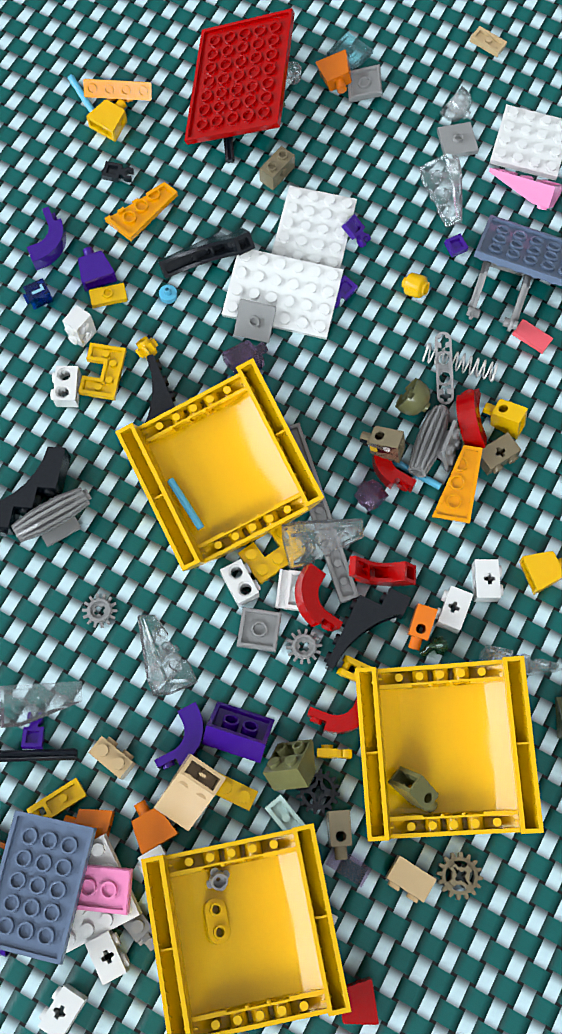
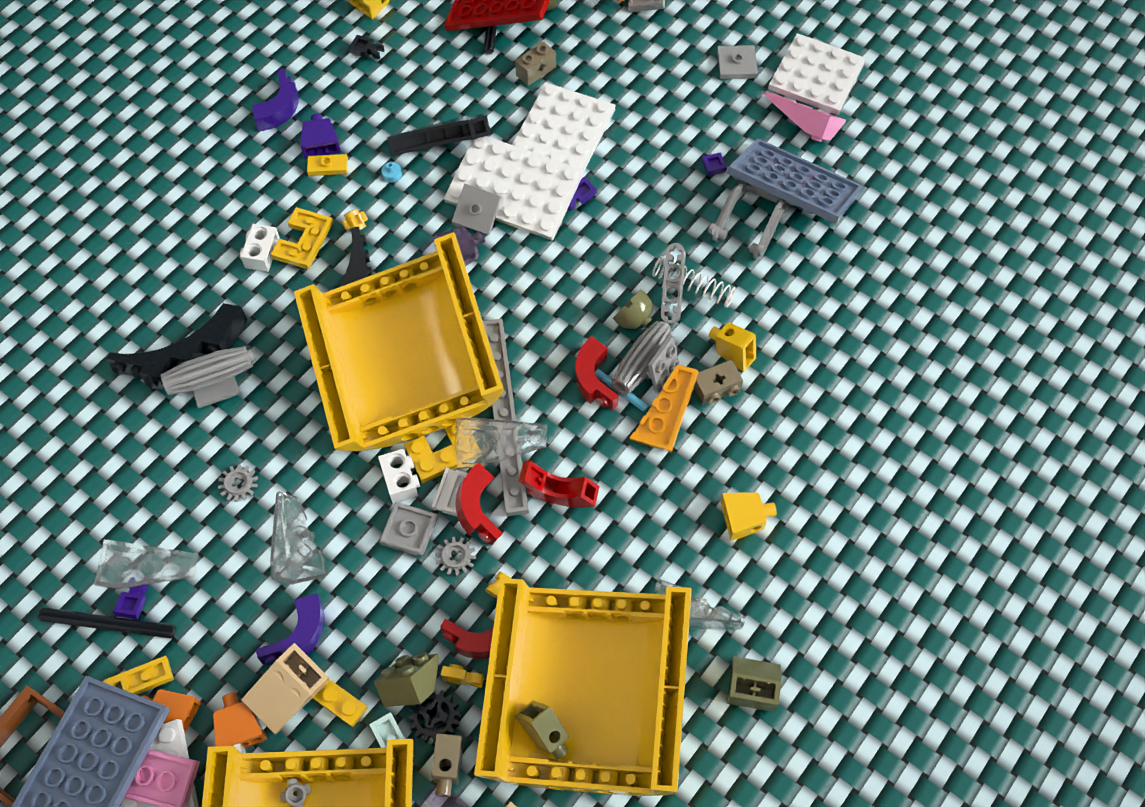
camera: 10 degrees right, 10 degrees down
clear blue brick [23,278,53,310] -> none
white brick [62,305,97,347] -> none
tan brick [88,736,136,780] -> none
light orange wing [105,182,178,241] -> none
medium azure bar [167,478,204,530] -> none
dark purple slope [202,701,275,763] -> none
black arch [323,588,411,672] -> none
dark purple plate [341,214,371,248] -> none
clear purple brick [354,479,389,512] -> none
dark tan torso [360,426,406,463] -> none
yellow head [402,273,430,298] -> none
orange torso [407,603,438,651] -> none
clear wedge [419,153,462,228] -> none
clear green plate [419,636,448,657] -> none
white brick [435,586,474,634] -> none
clear cylinder [439,86,472,122] -> none
red arch [456,388,487,448] -> none
white brick [472,559,504,602] -> none
coral tile [512,319,553,354] -> none

